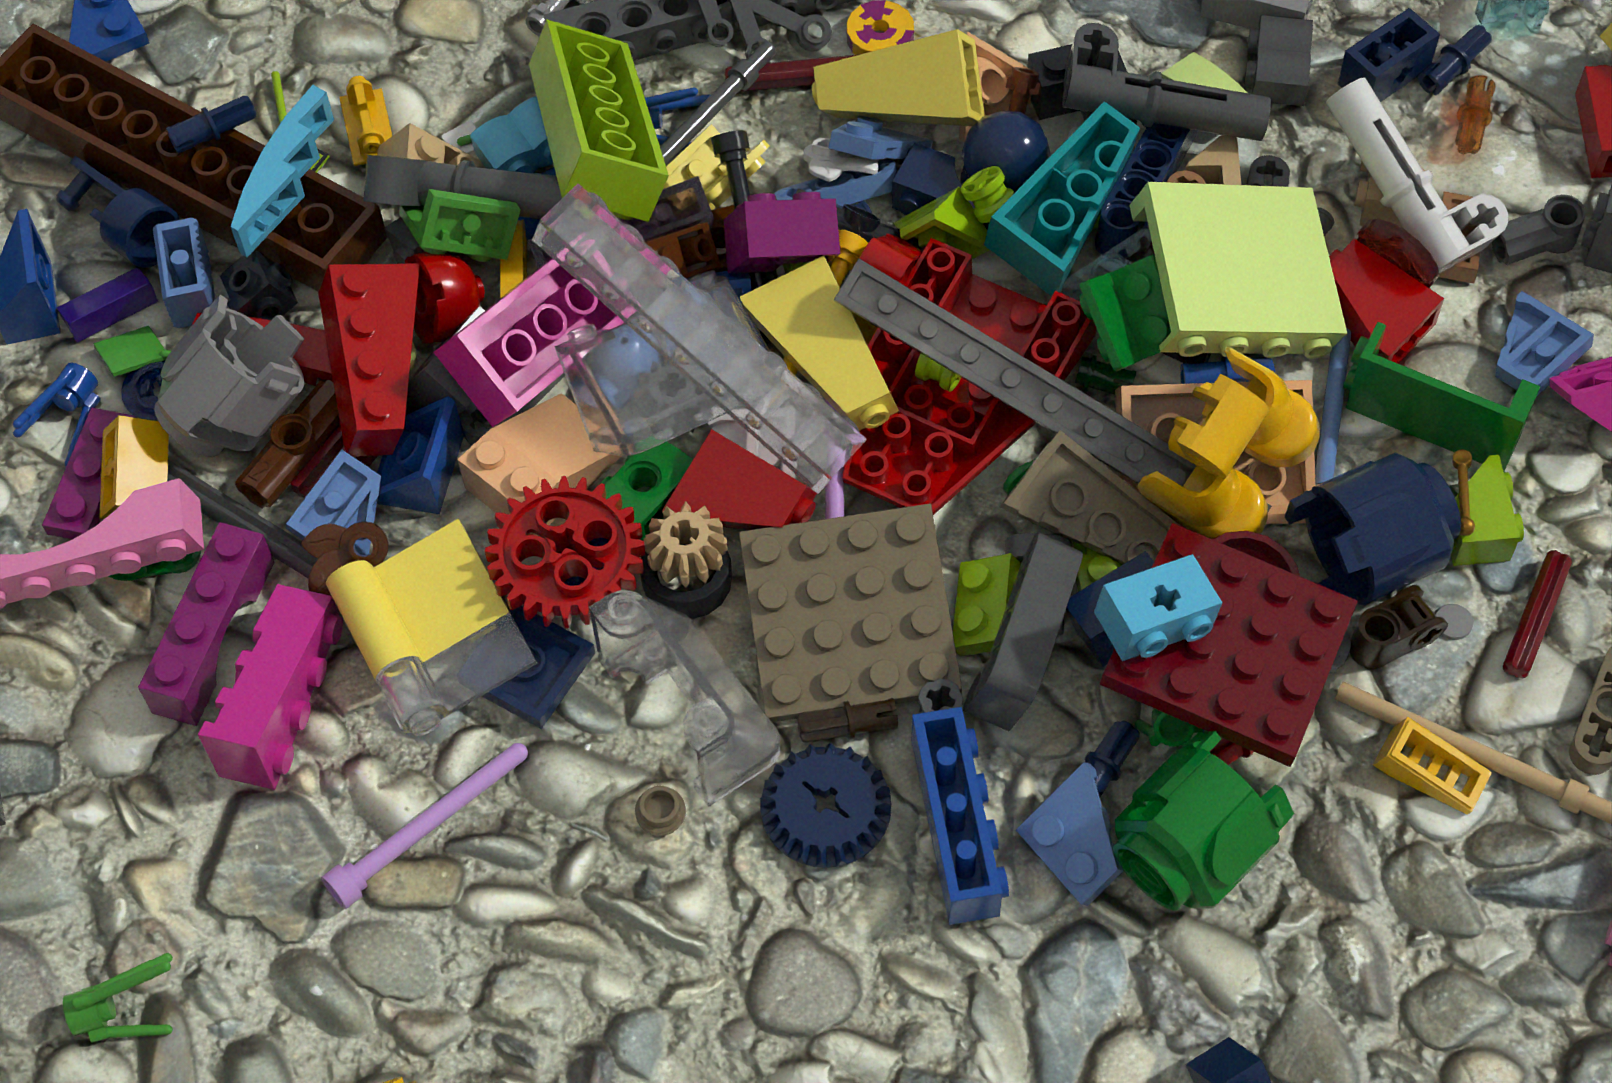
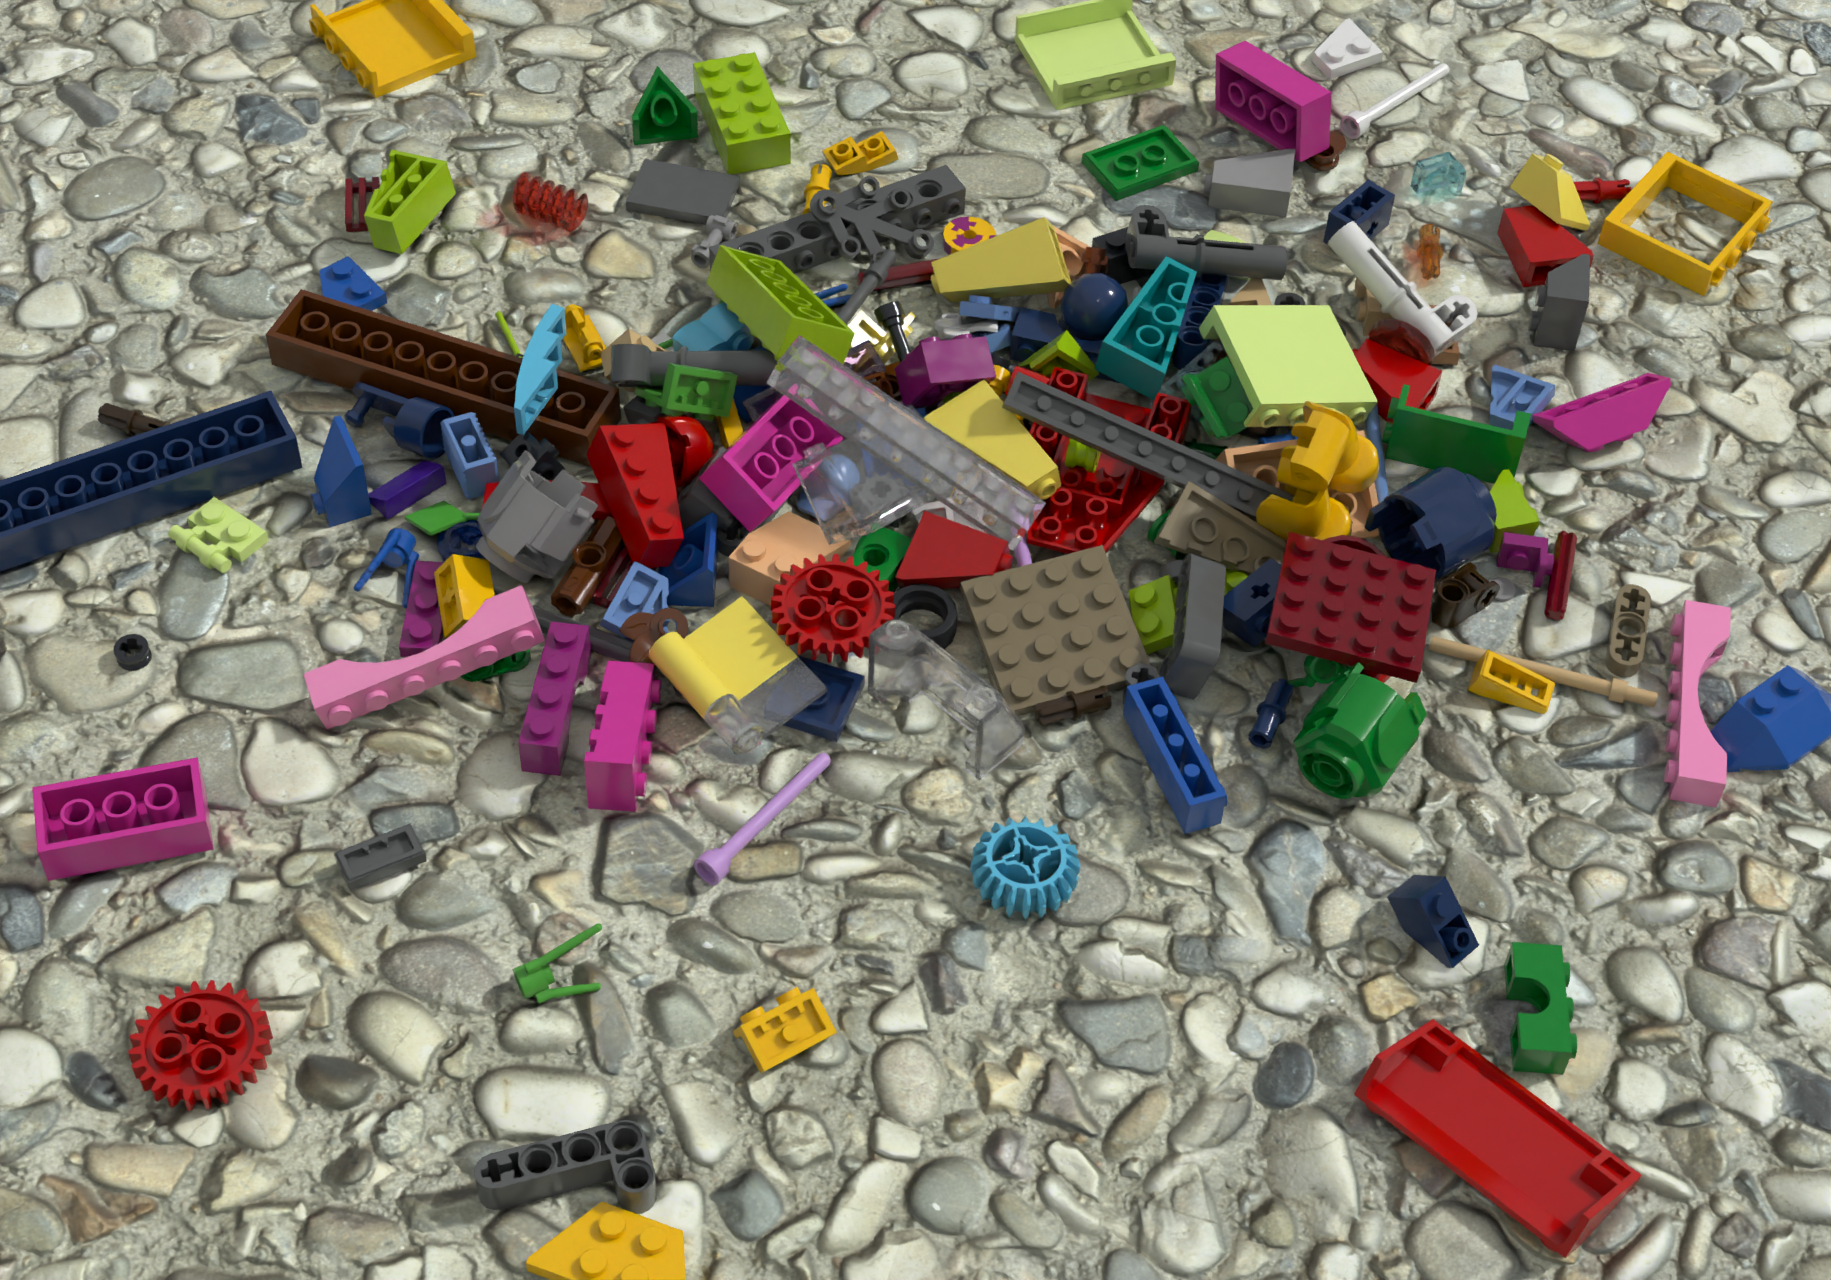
camera: 15 degrees left, 10 degrees down
dark blue axle [165,96,257,155] -> none
dark tan plate [635,786,686,836] -> none
tan gear [644,501,728,588] -> none
dark blue gear [760,742,892,868] -> none
lime wheel [960,166,1014,223] -> none
medium blue wing [1016,762,1124,906] -> none
medium azure brick [1094,554,1223,661] -> none
dark grey brick [1244,15,1313,106] -> none
dark blue axle [1418,25,1492,95] -> none
pearl gold hinge [1452,449,1475,536] -> none
dark grey piece [1491,195,1586,265] -> none
none -> medium azure gear [970,815,1080,920]
none -> magenta bracket [1496,532,1554,588]

